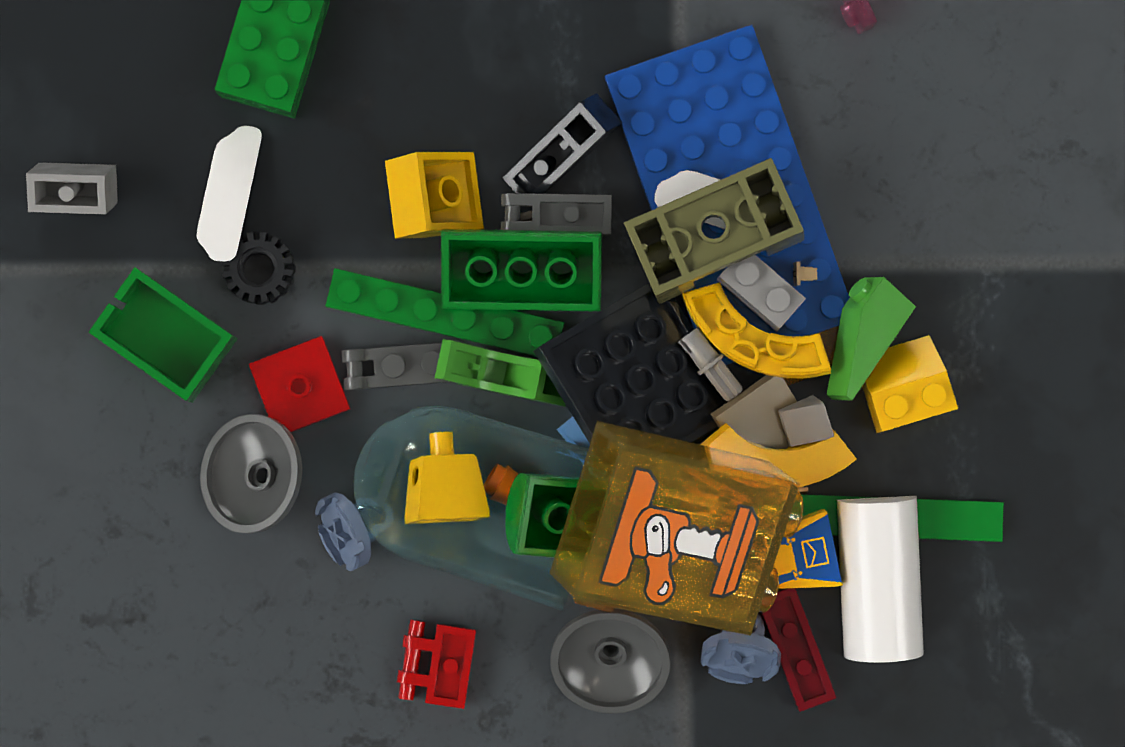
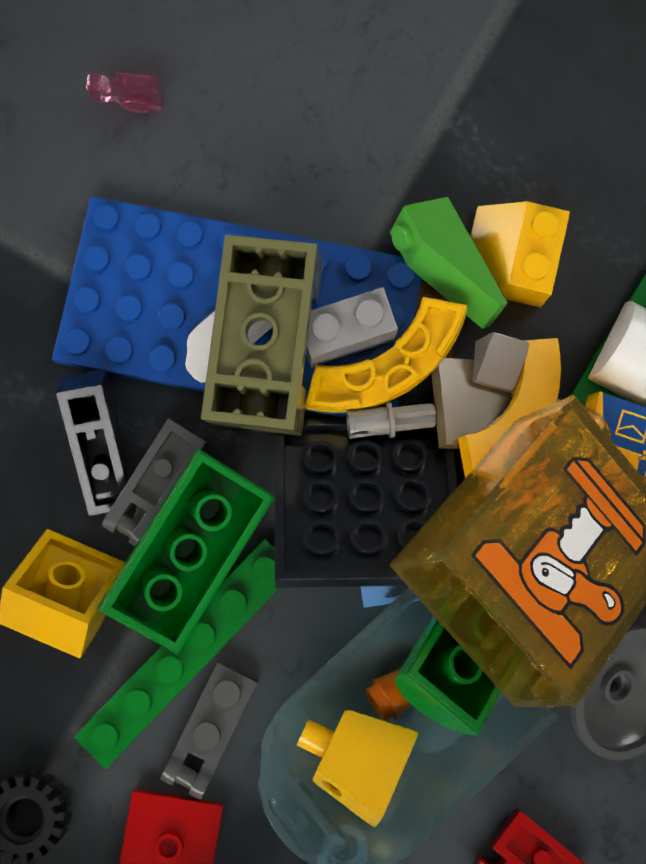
camera: 60 degrees left, 5 degrees down
bright green arch [435,339,566,407] -> none
tan piece [793,262,817,286] -> none

